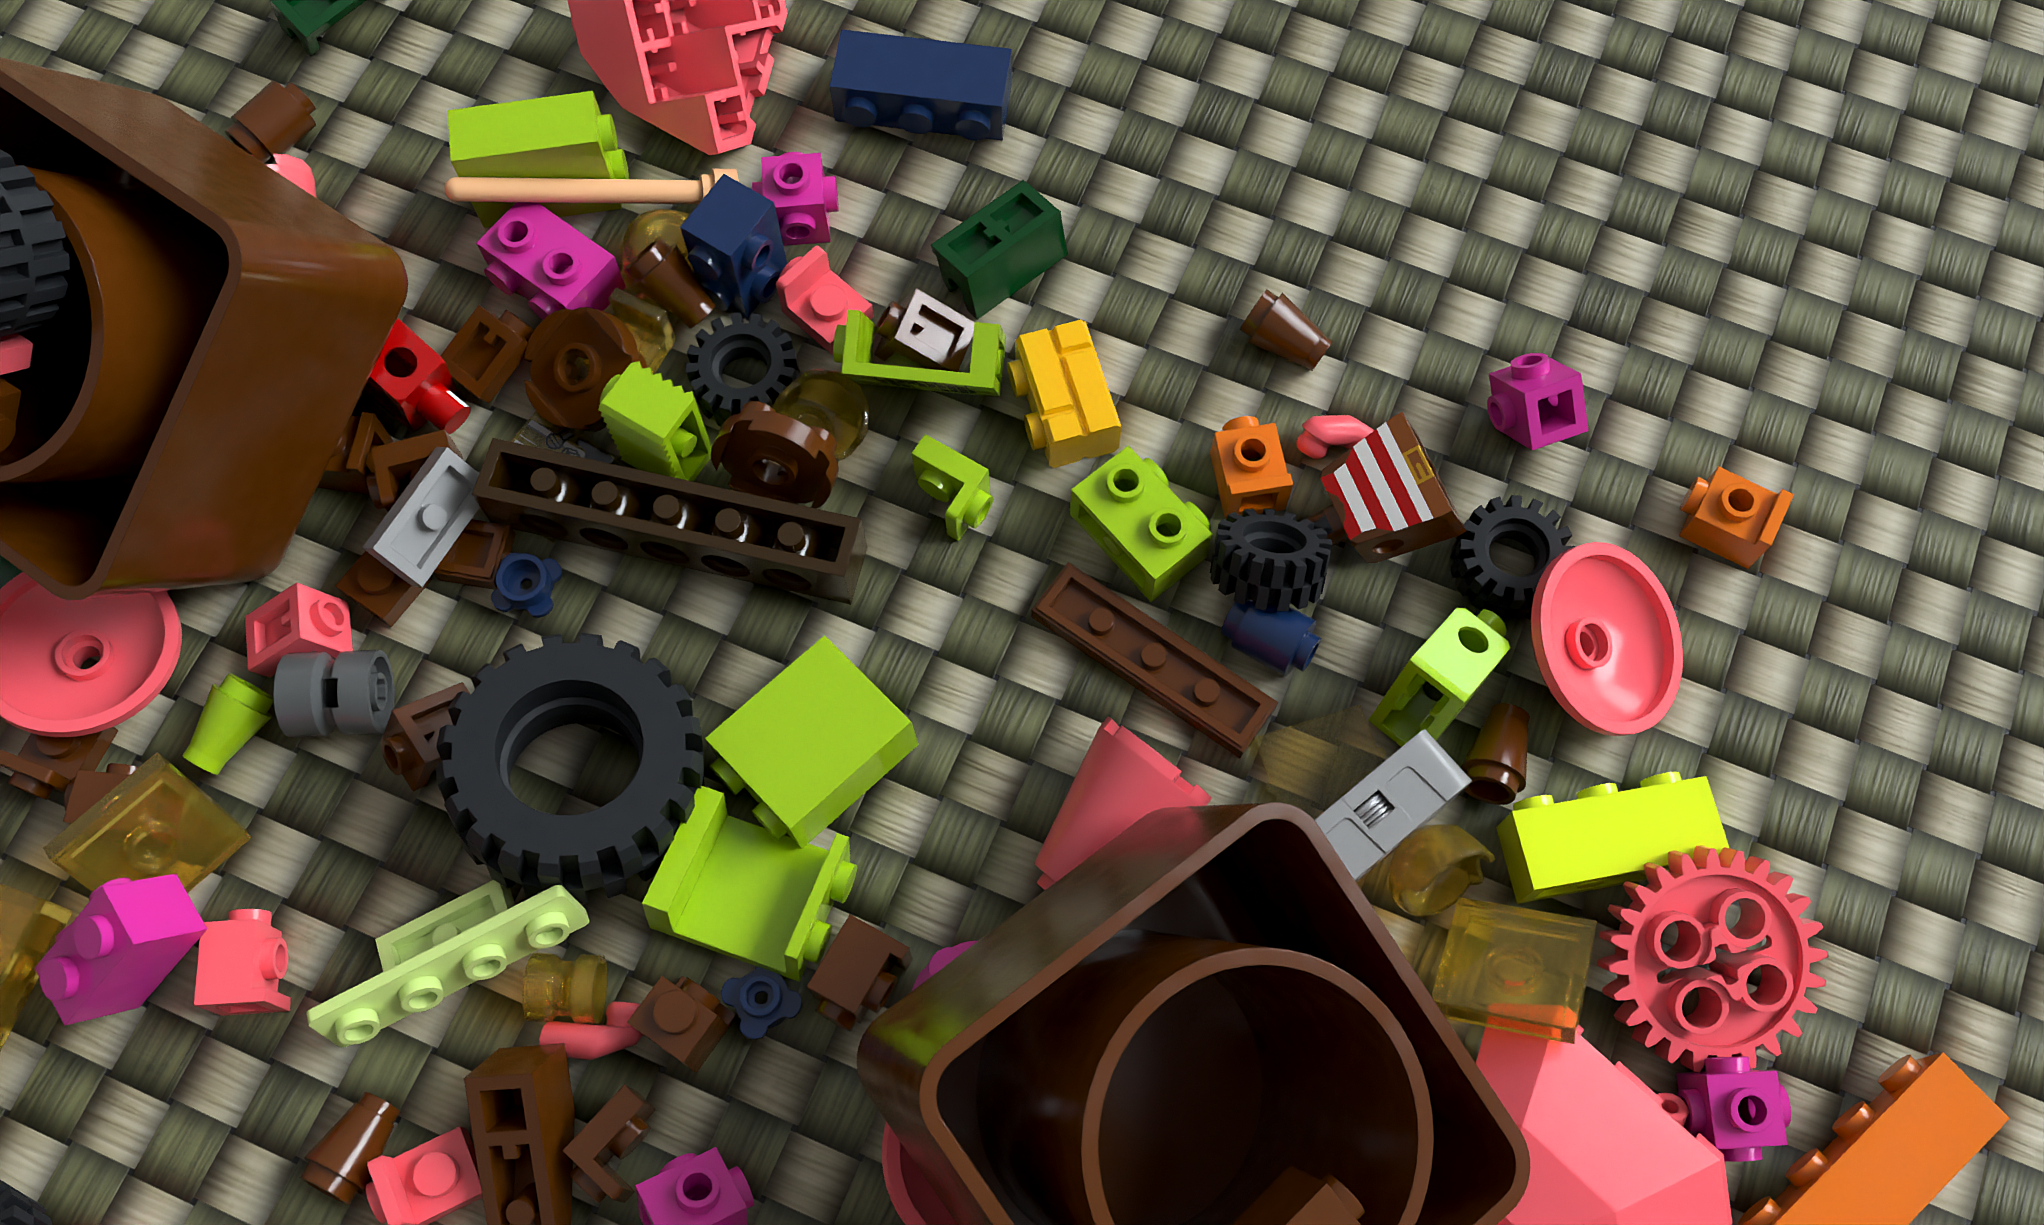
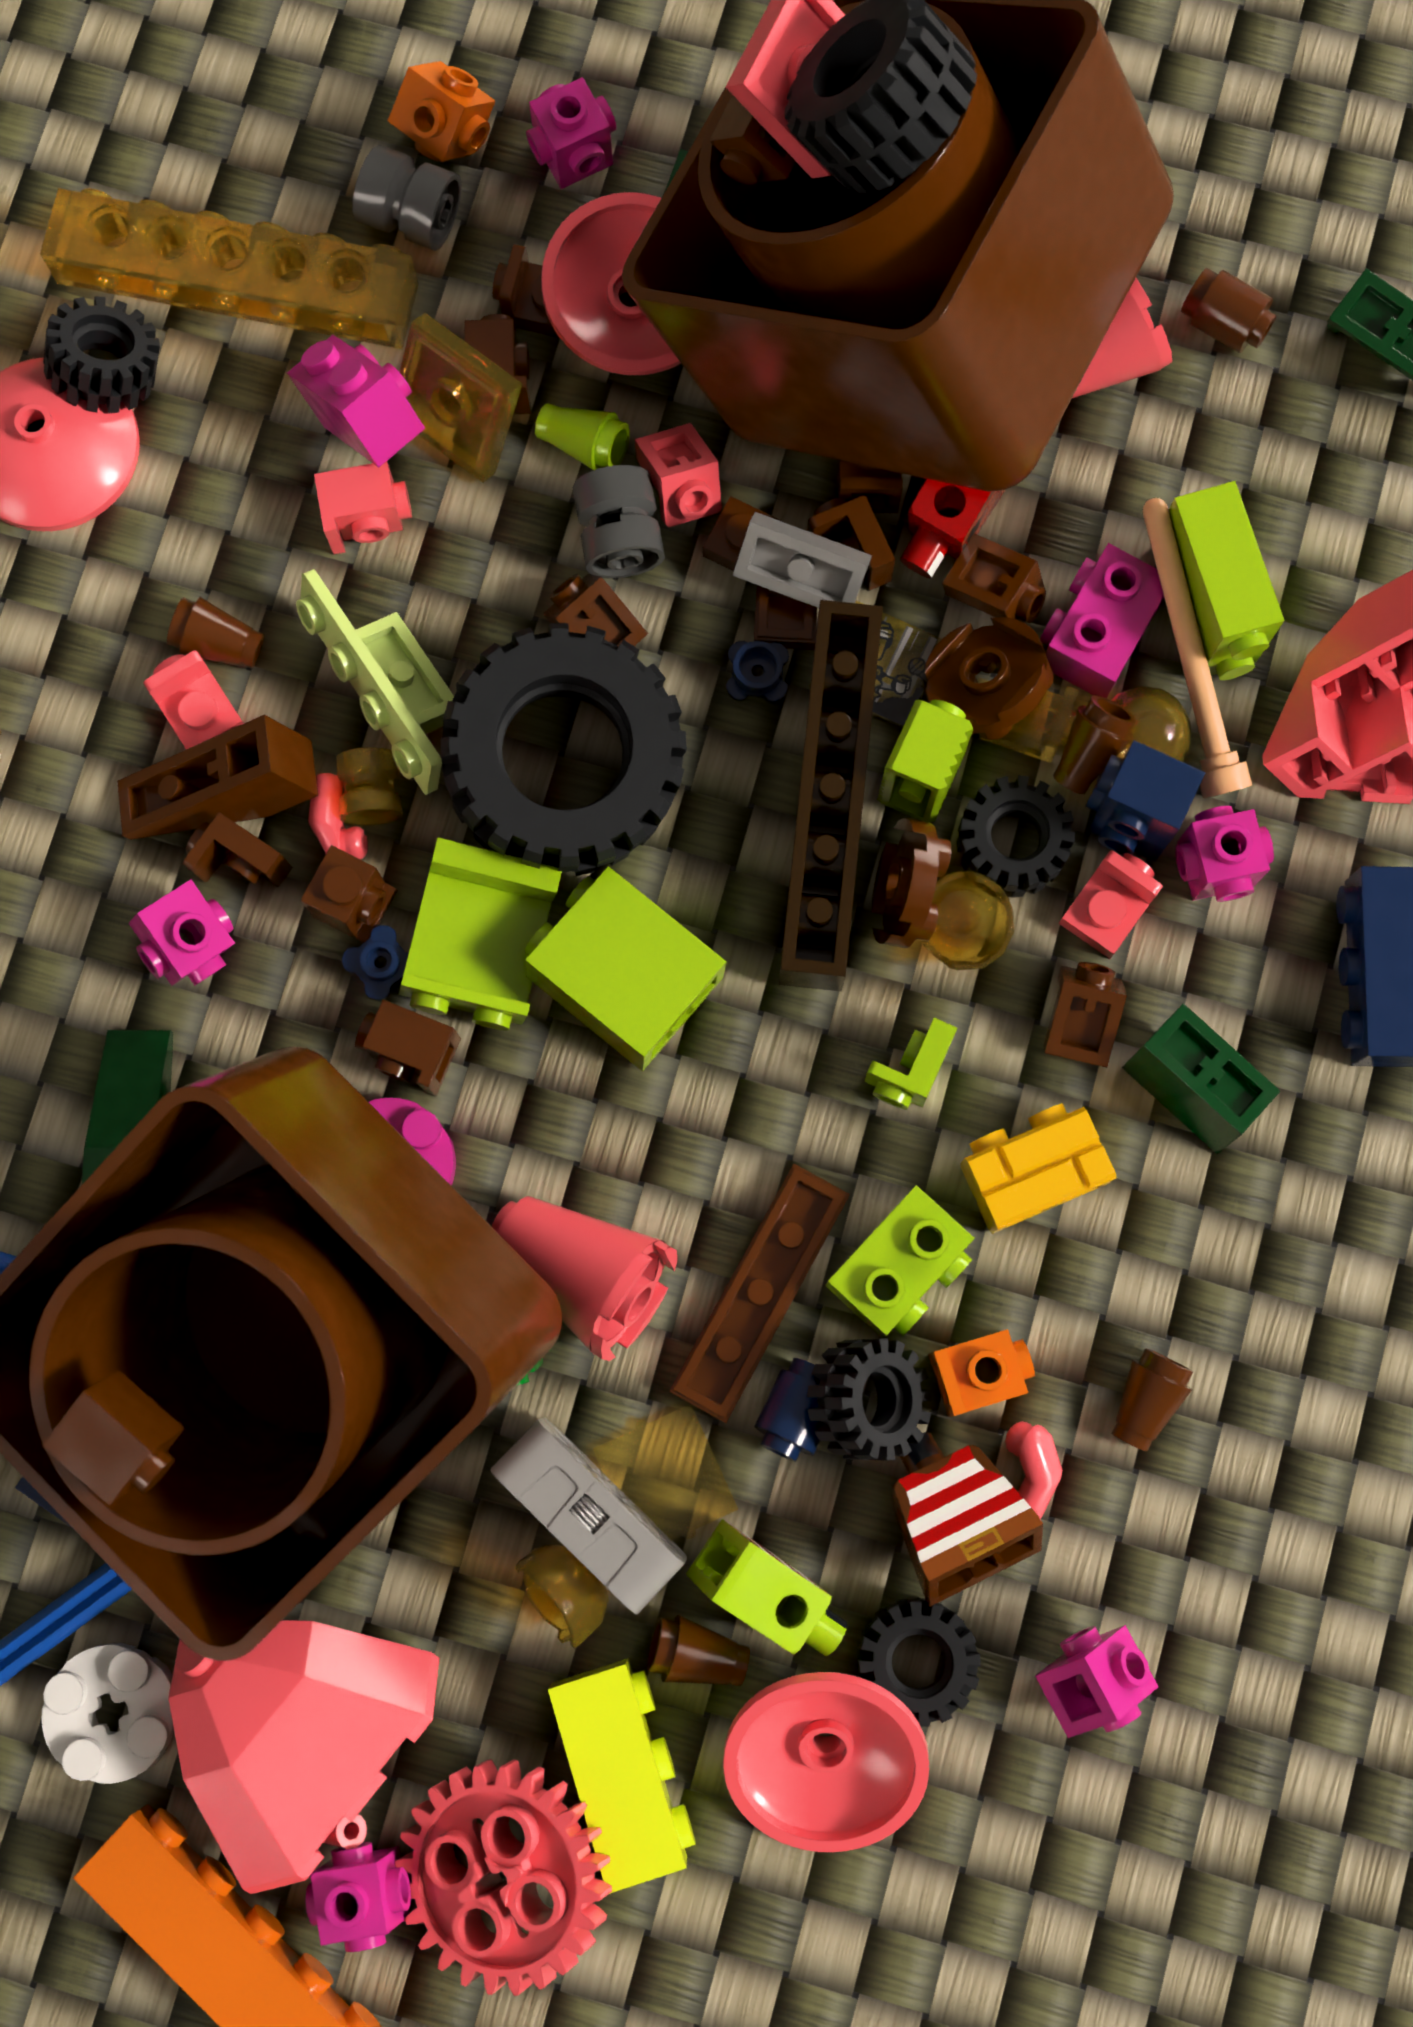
camera: 85 degrees right, 10 degrees up
lime panel [833,310,1006,397] -> none
clear yellow tile [1432,897,1597,1044] -> none
orange brick [1679,466,1794,569] -> none

